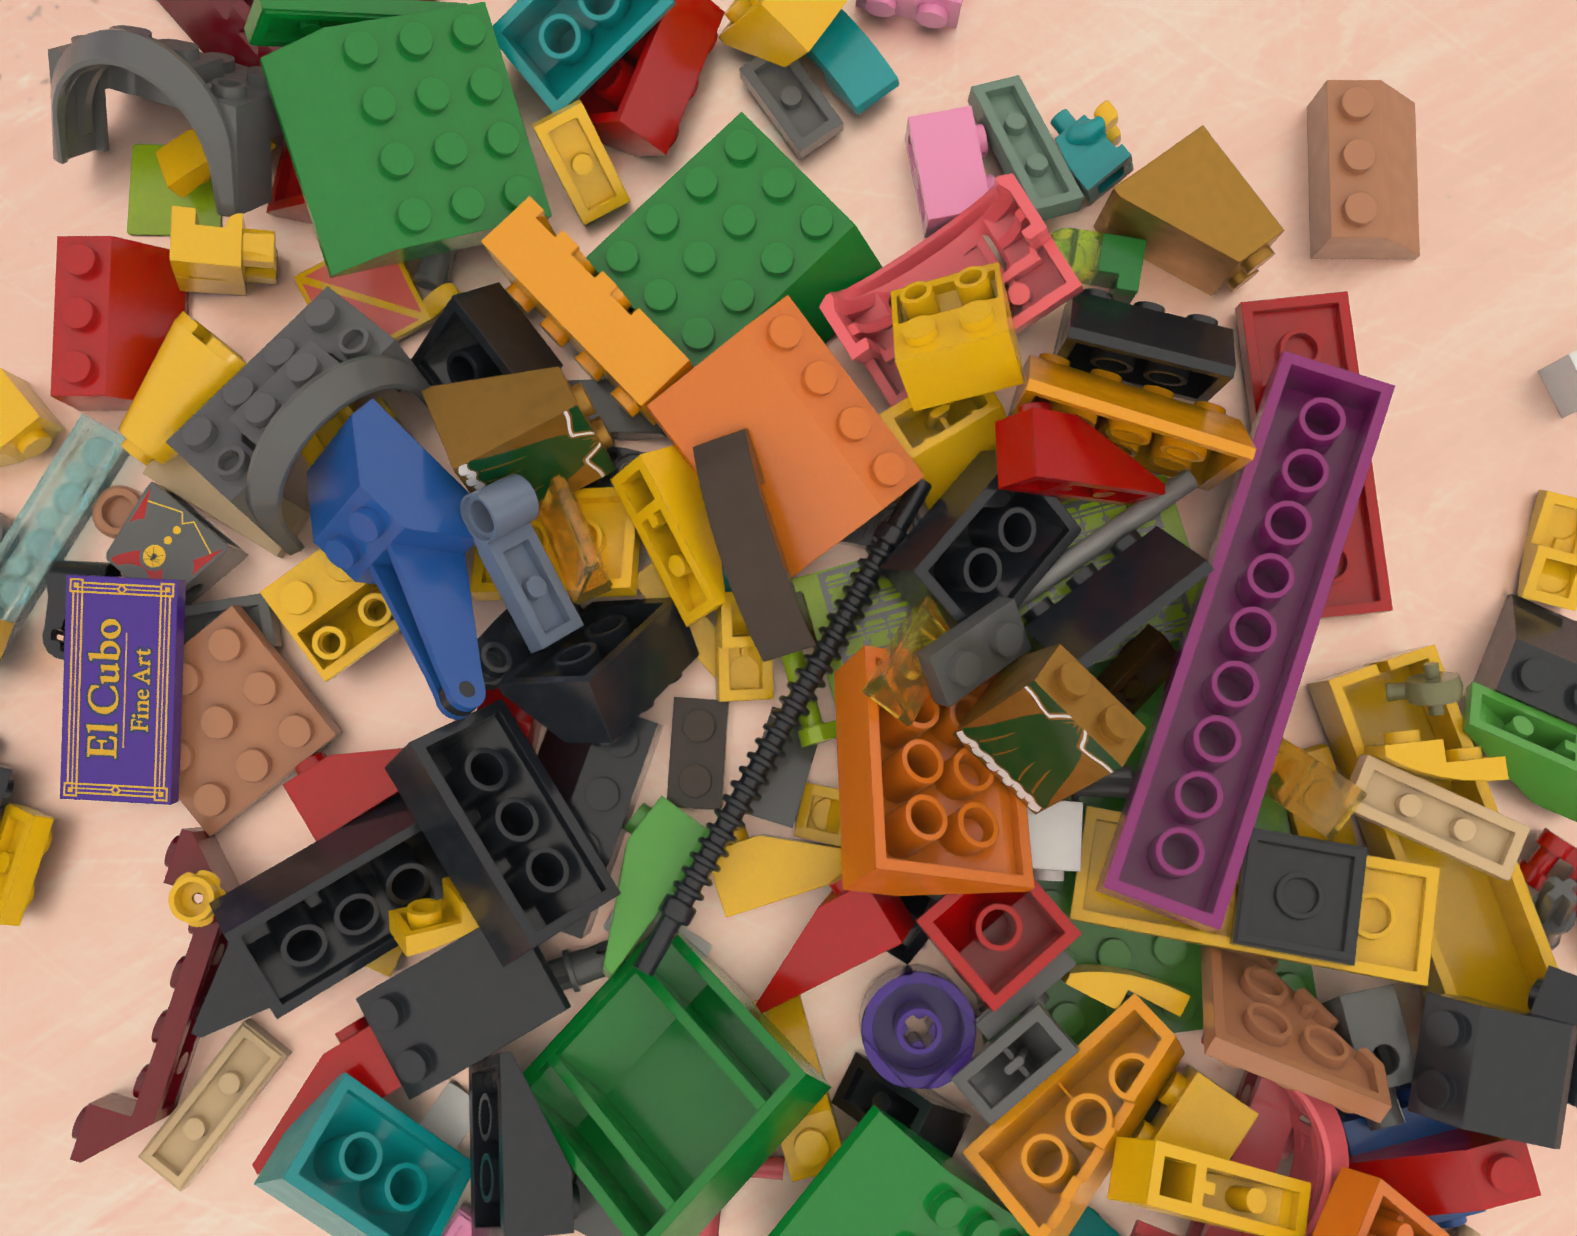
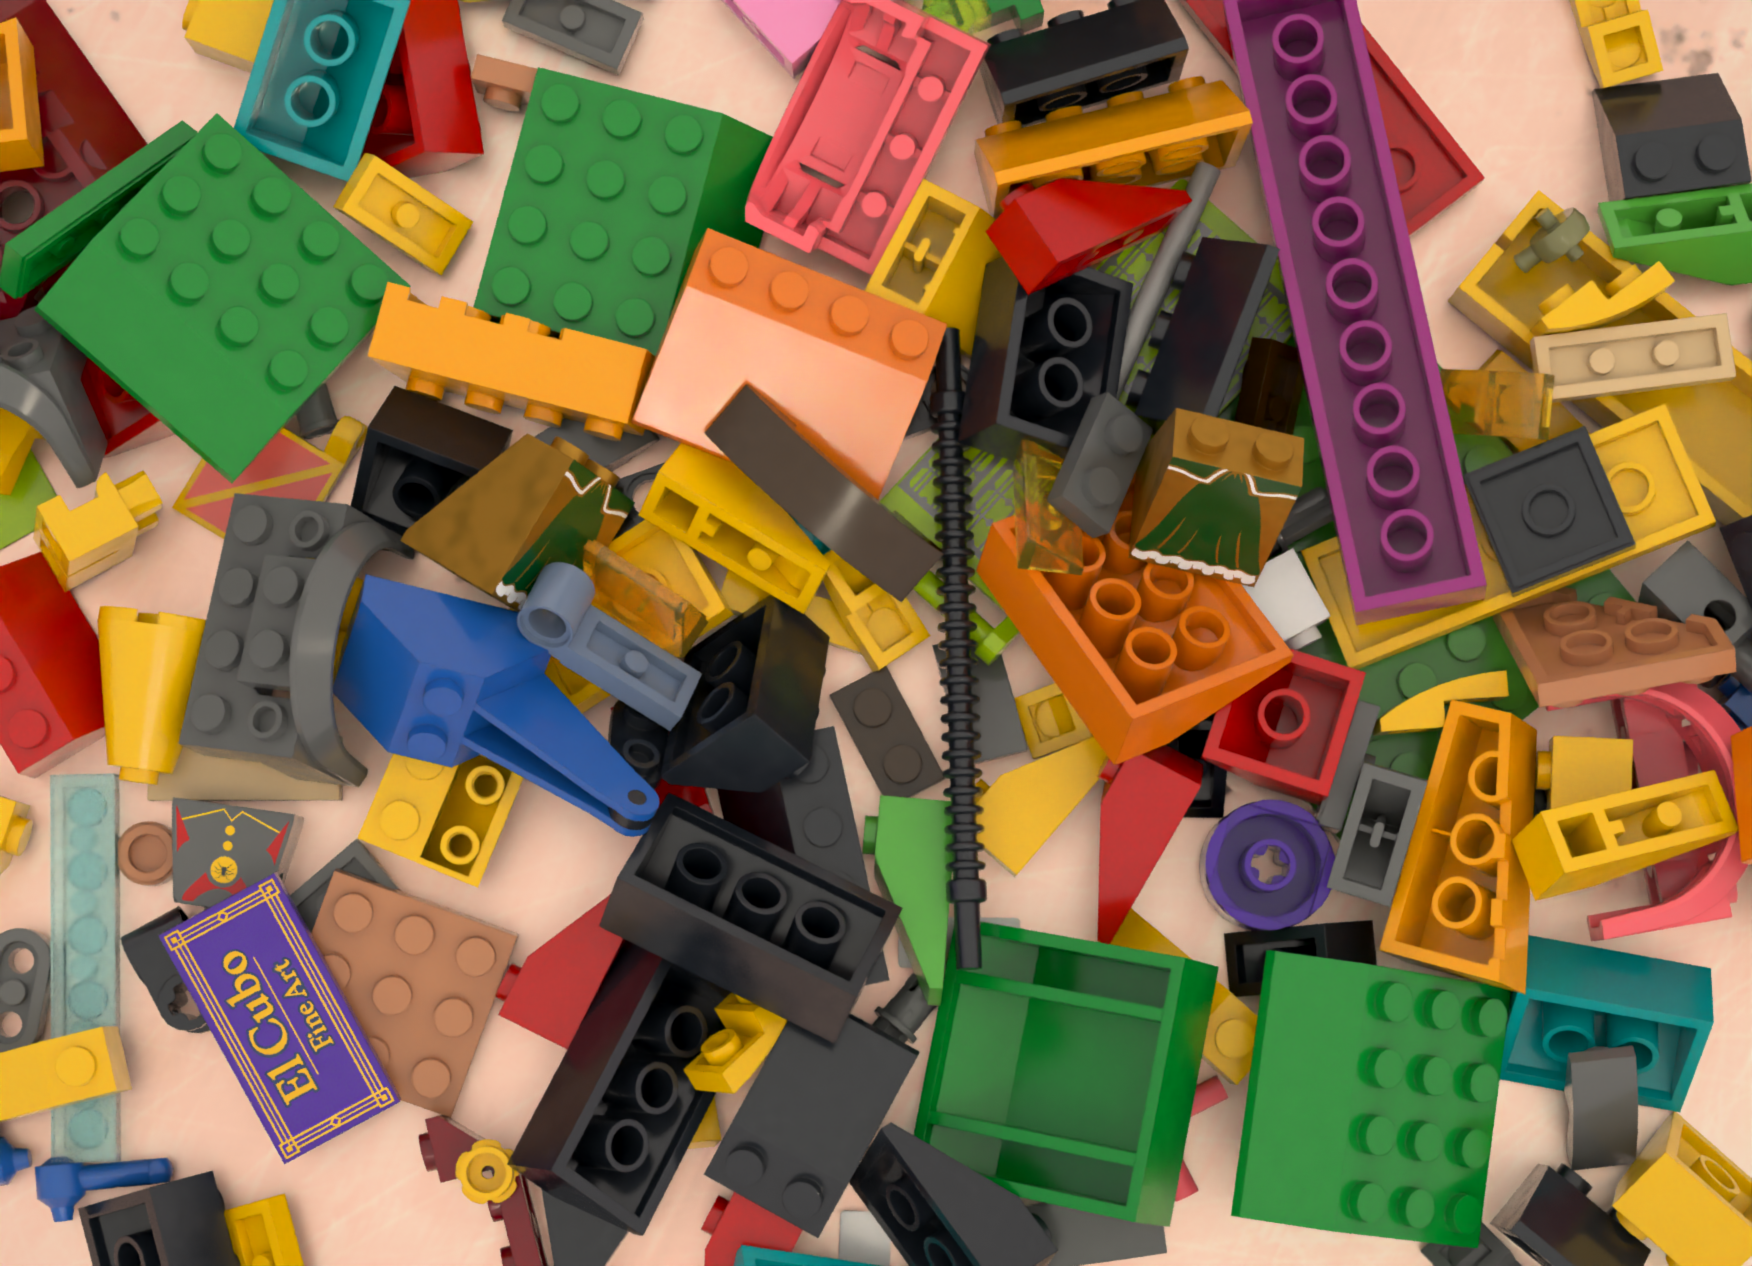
camera: 35 degrees left, 0 degrees up
yellow slope [891,262,1024,412] -> none
none -> nougat plate [471,54,537,111]

